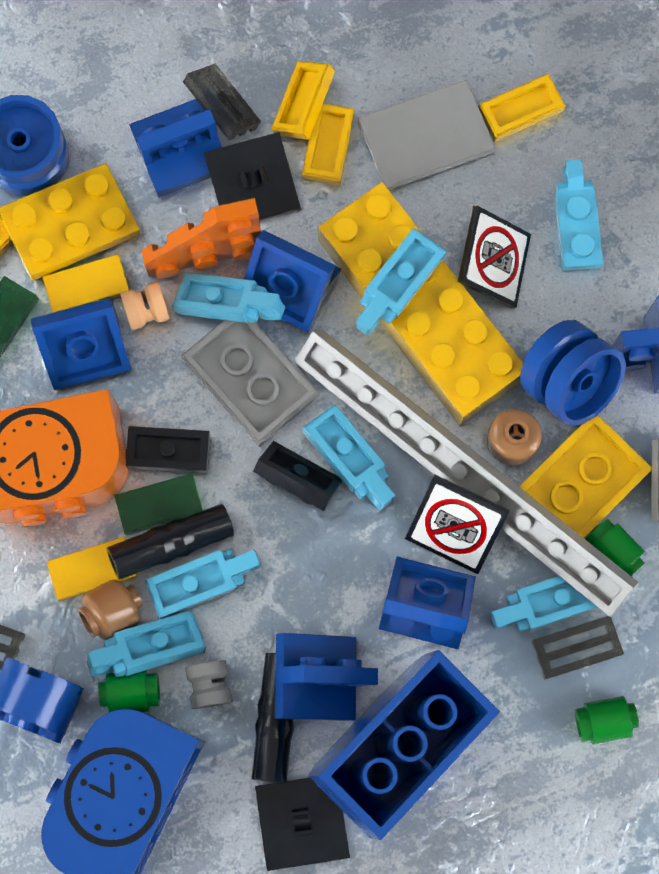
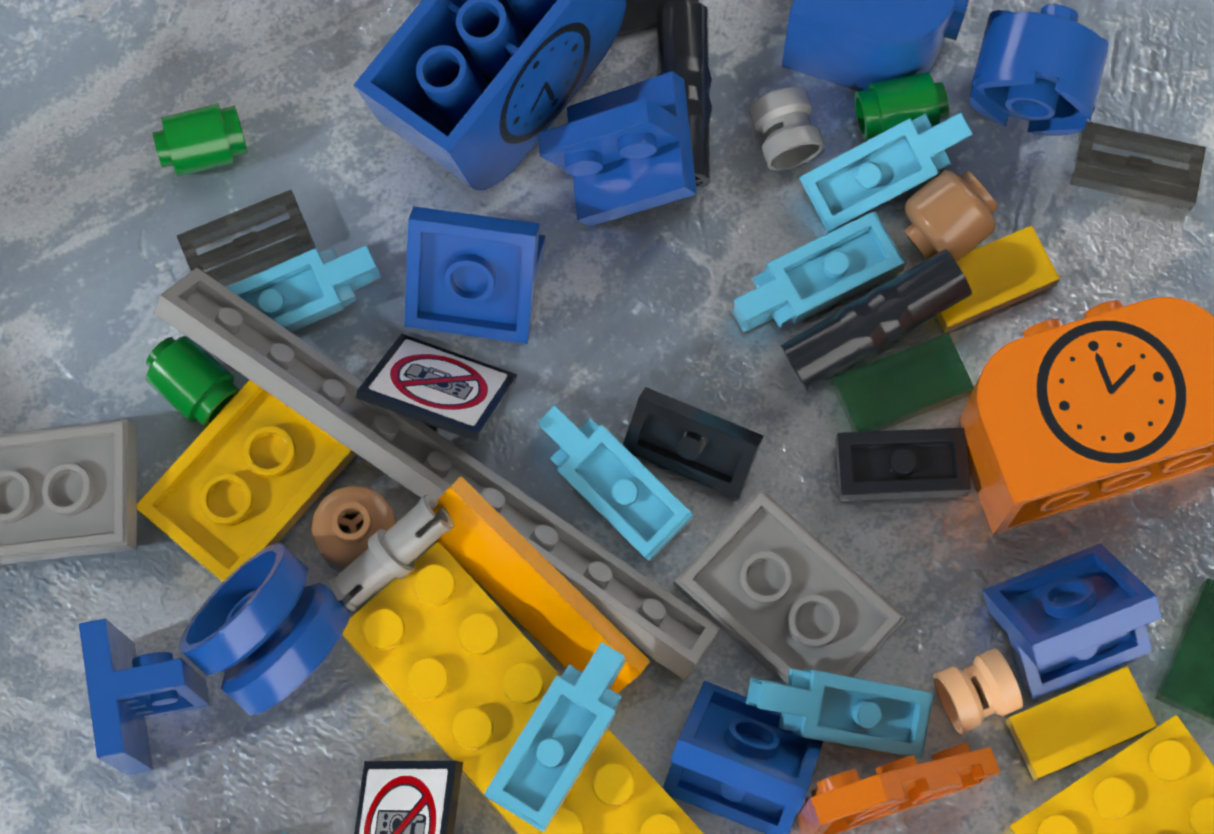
camera: 175 degrees right, 5 degrees down
none -> light grey pin [329,495,454,612]
none -> light orange tile [432,476,650,693]

